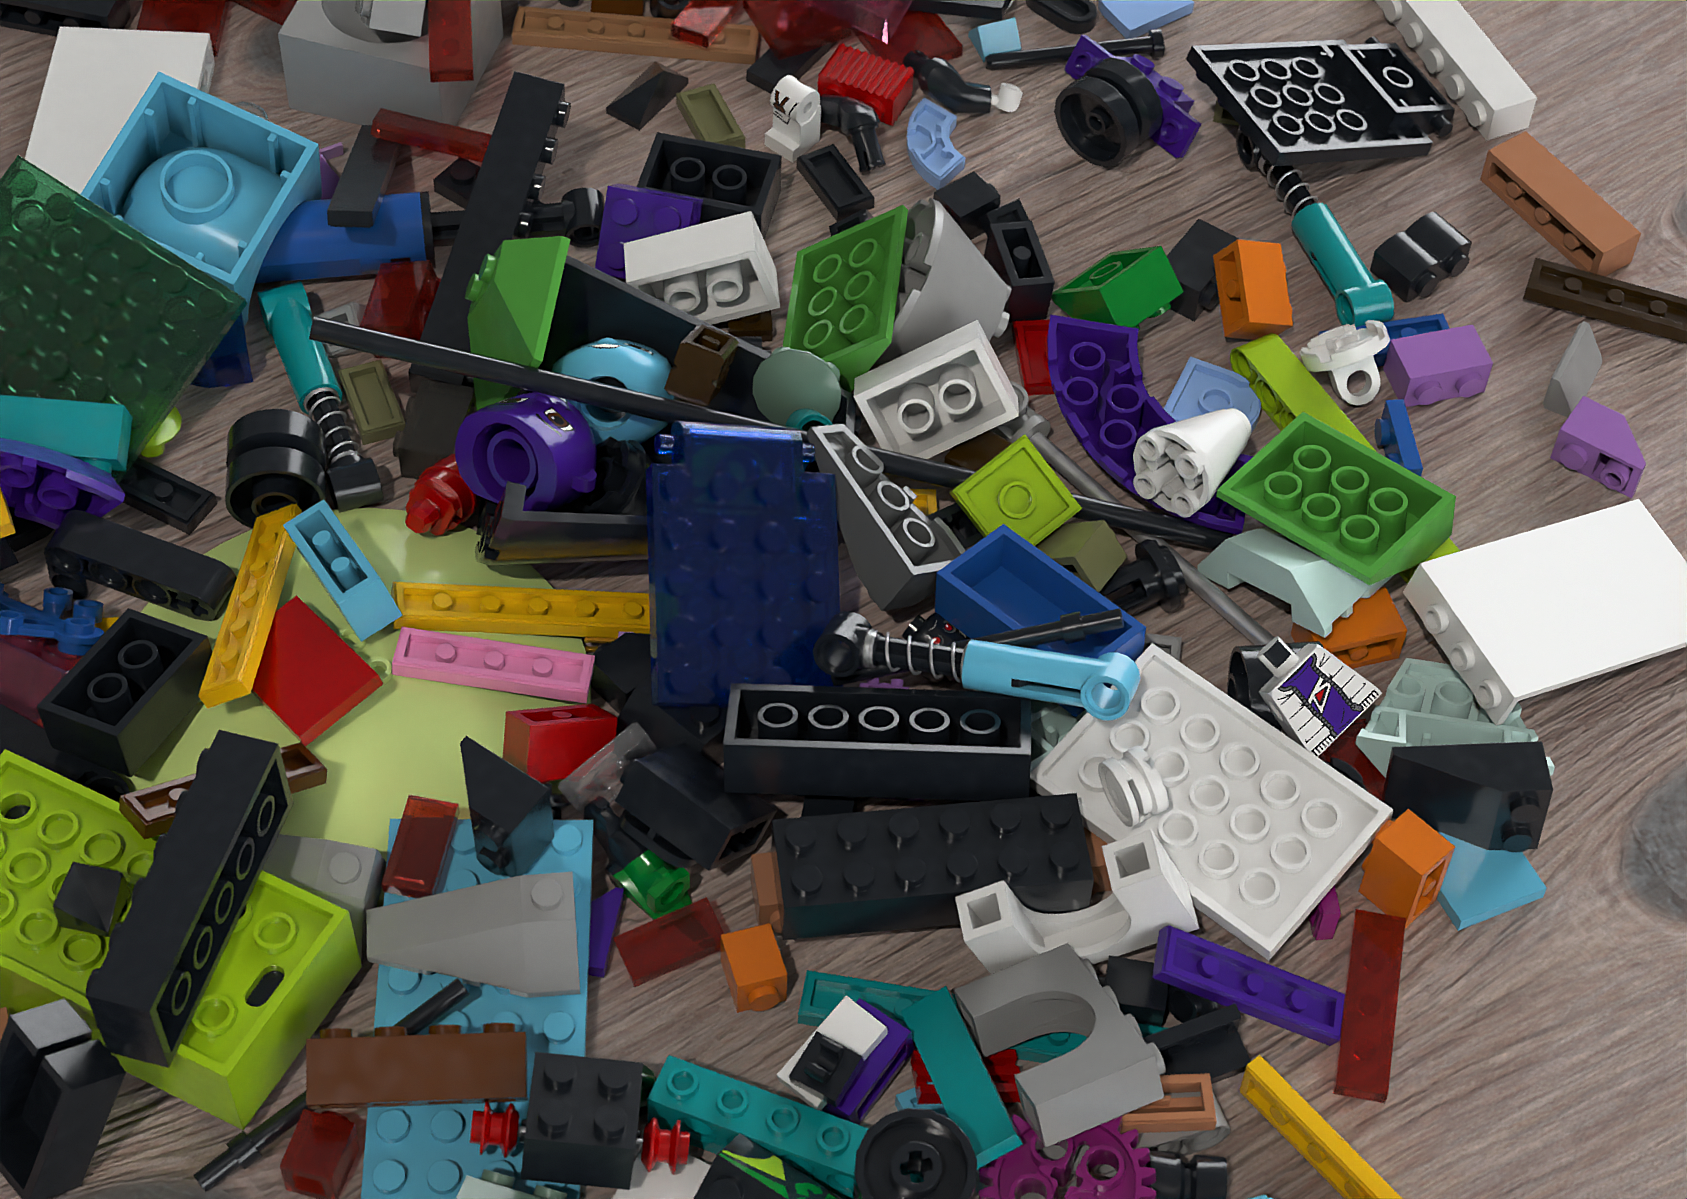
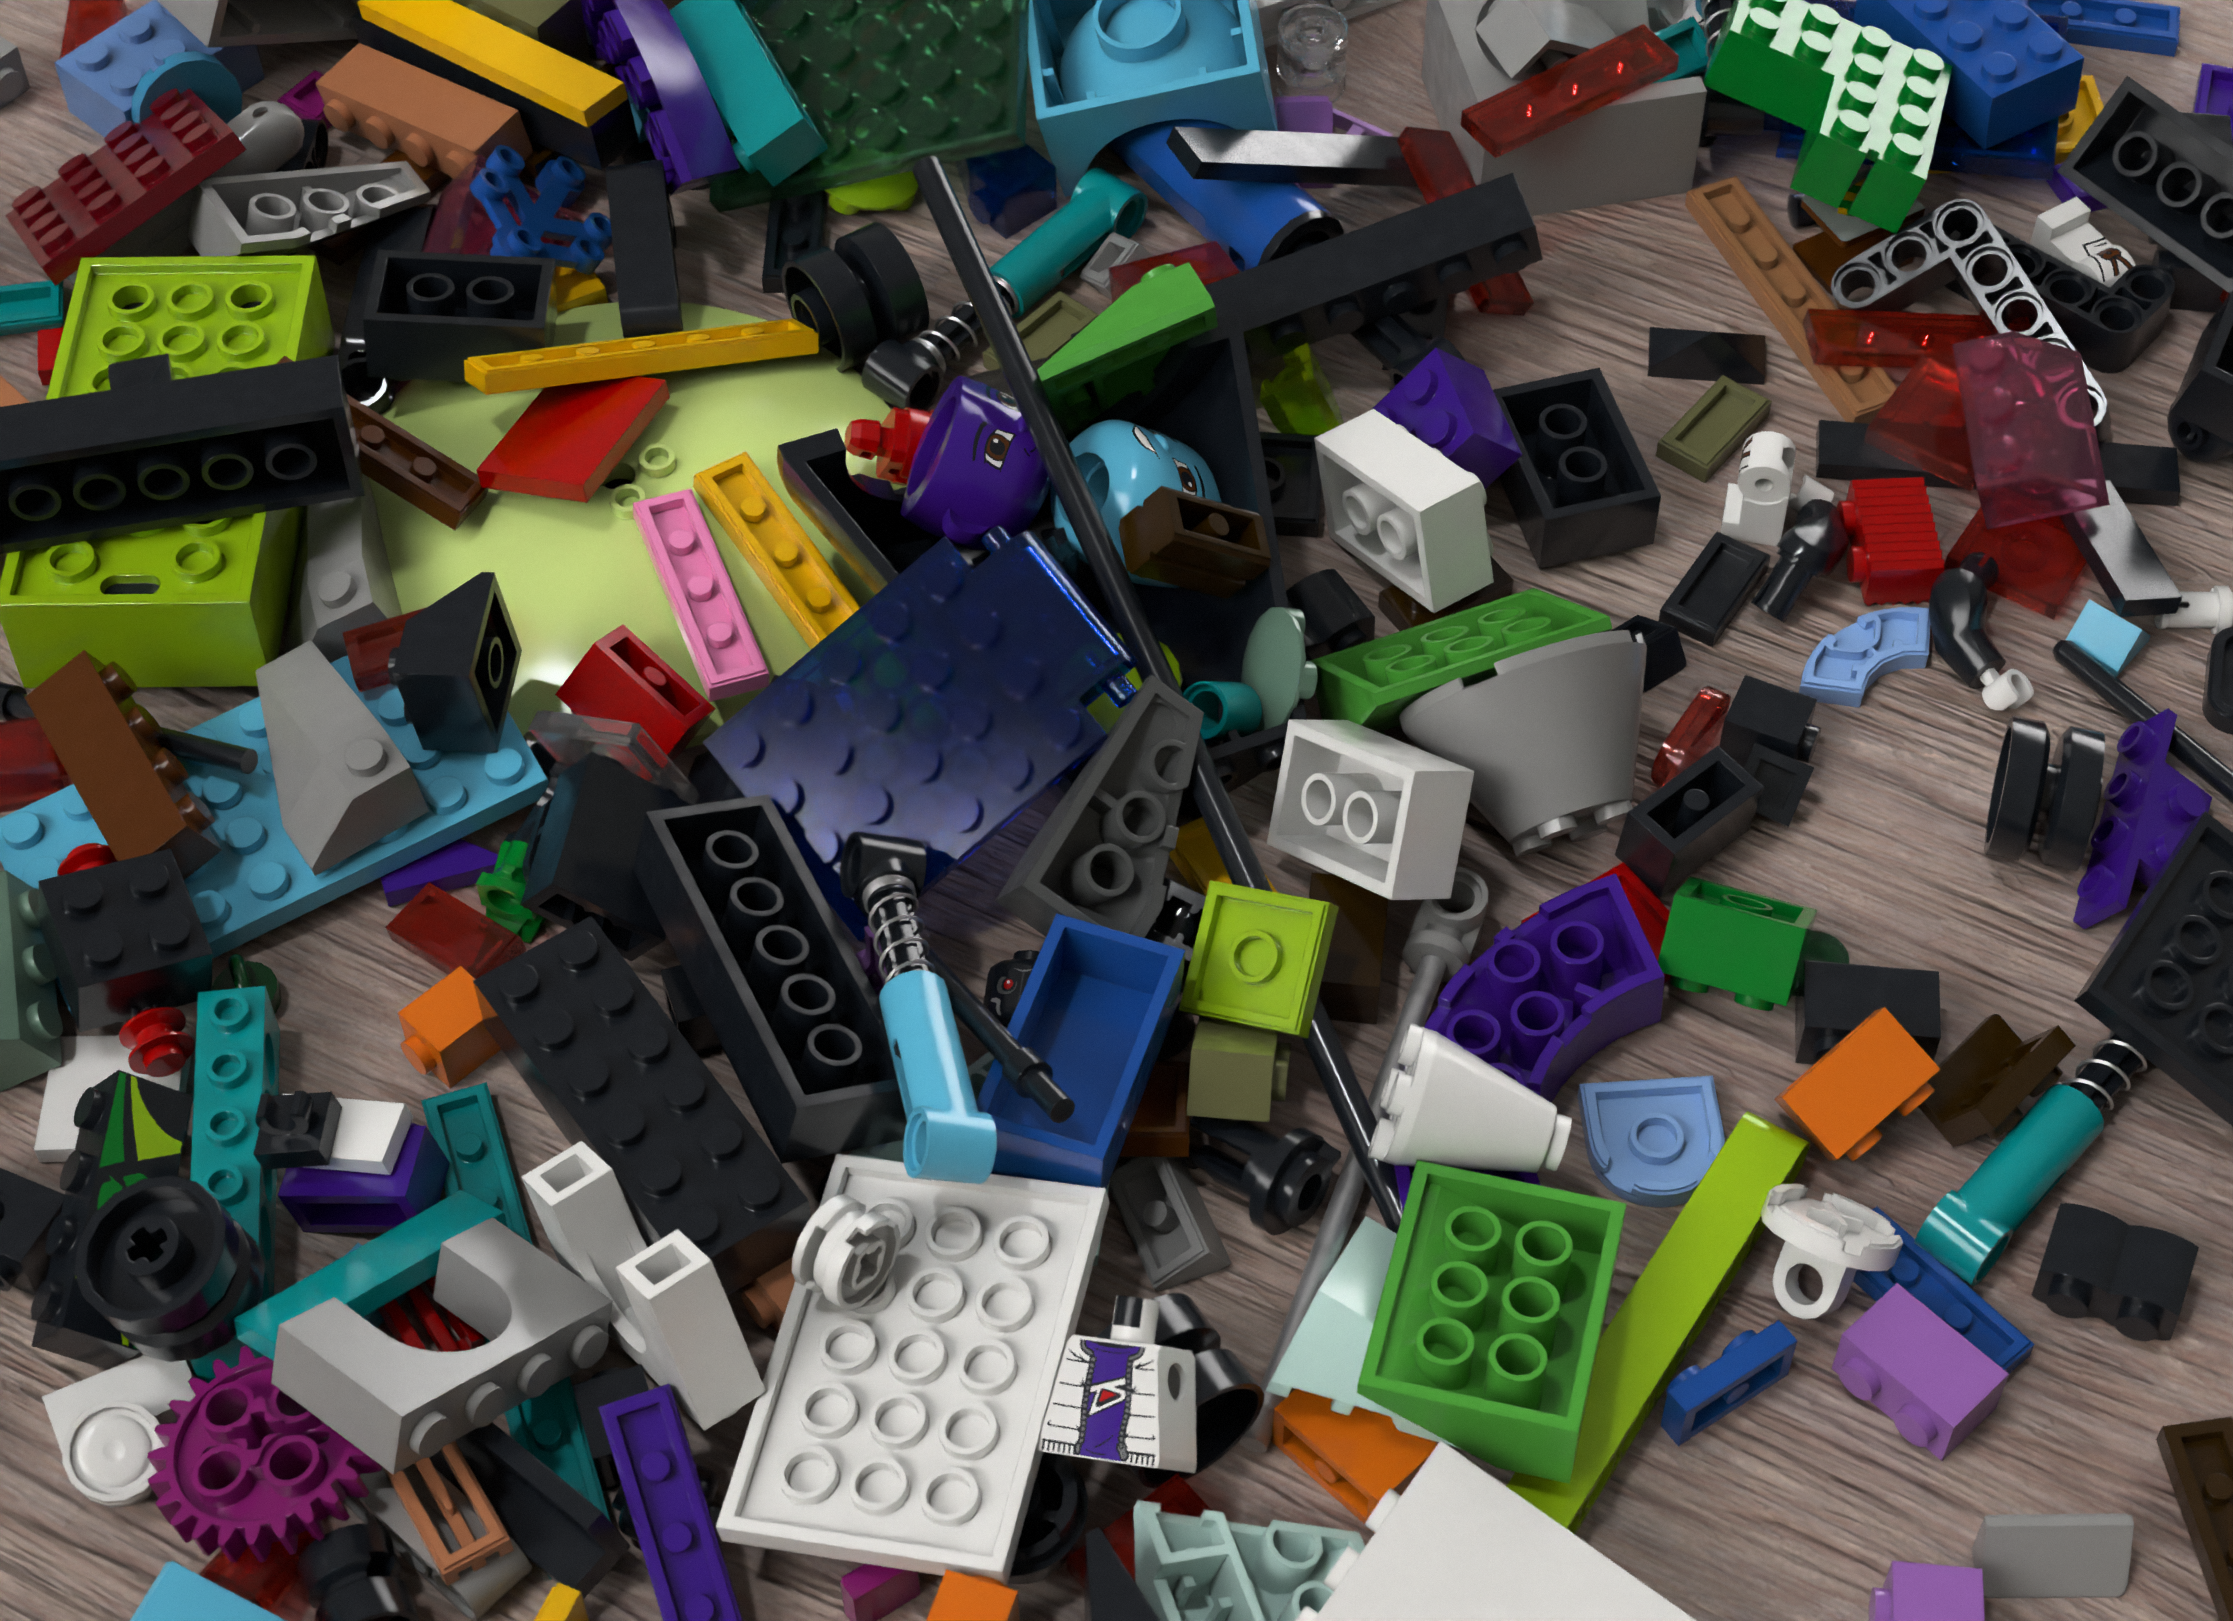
camera: 65 degrees right, 0 degrees up
medium azure brick [283,499,403,642] -> none
none -> dark brown bracket [1918,1014,2076,1147]

